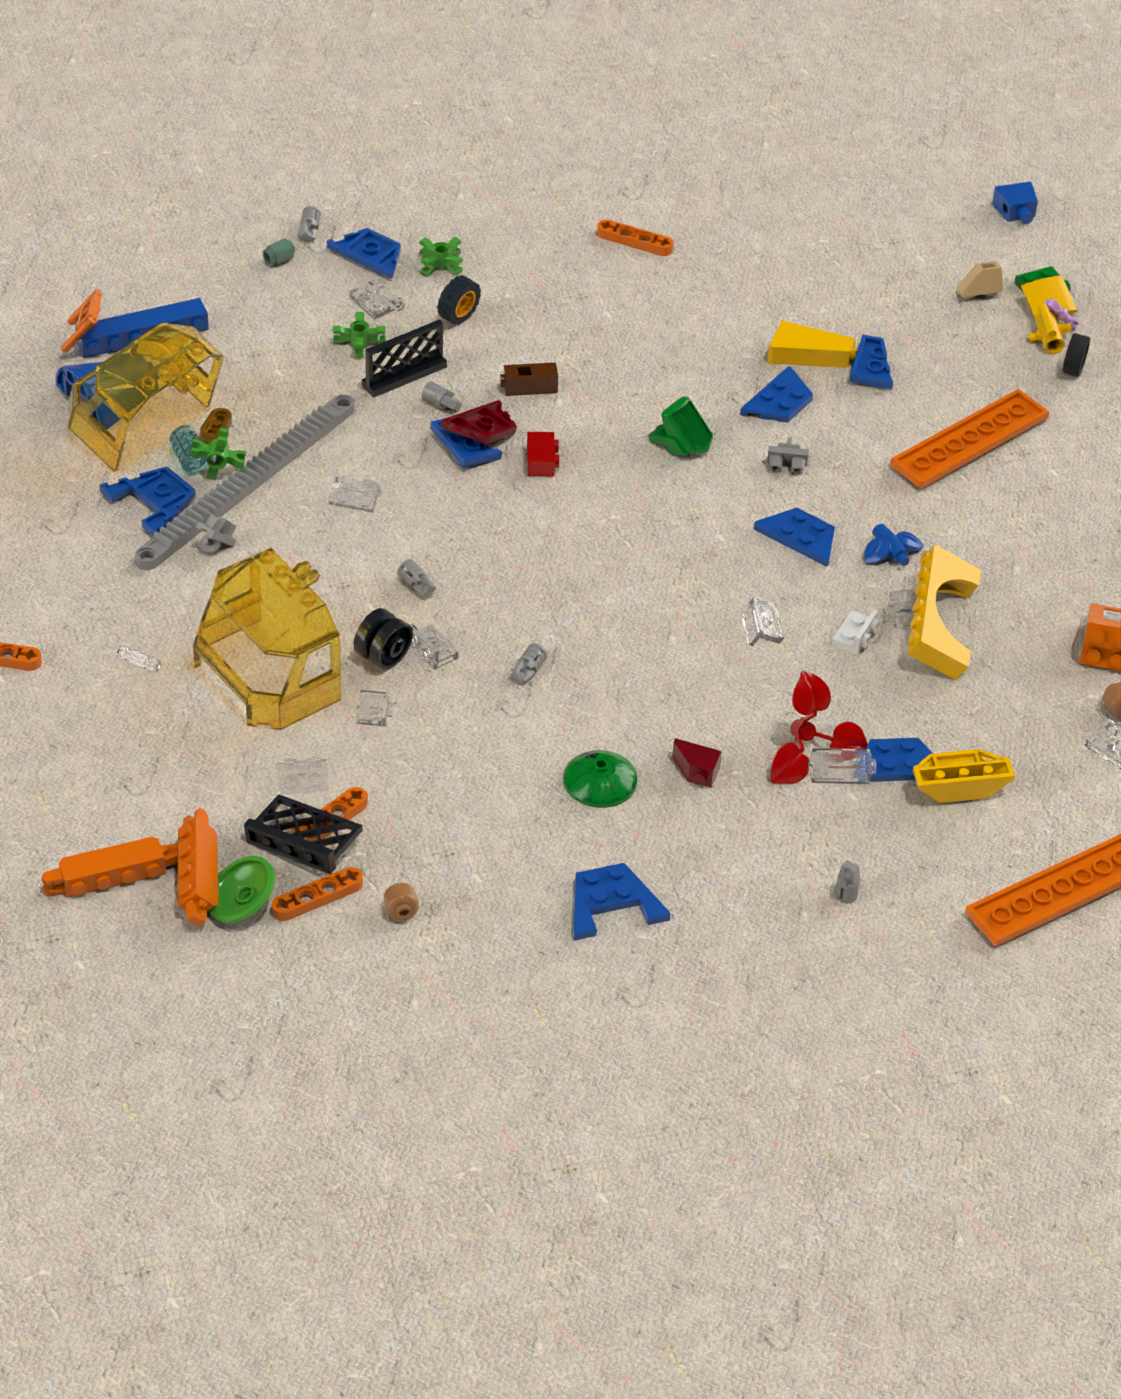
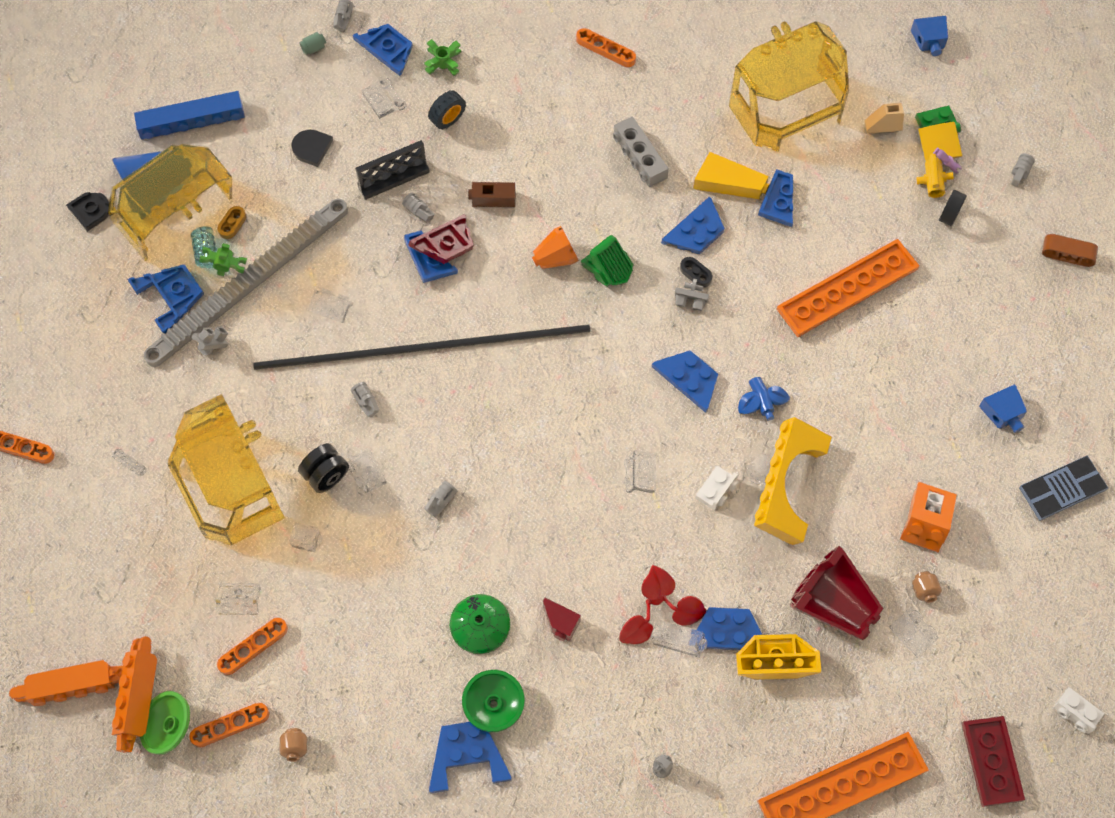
camera: 10 degrees right, 20 degrees up
orange plate [61,289,102,353] -> none
black fence [244,794,363,875] -> none
bright green pin [333,312,386,358] -> none
red brick [527,432,559,477] -> none
none -> black tile [66,192,111,232]
none -> black piece [253,324,590,370]
none -> black tile [291,129,334,167]
none -> green dish [462,670,525,732]
none -> orange cone [532,226,579,269]
none -> light grey brick [613,116,669,187]
none -> black plate [680,257,713,287]
none -> clear yellow windscreen [729,21,849,152]
none -> dark red cone [790,546,884,640]

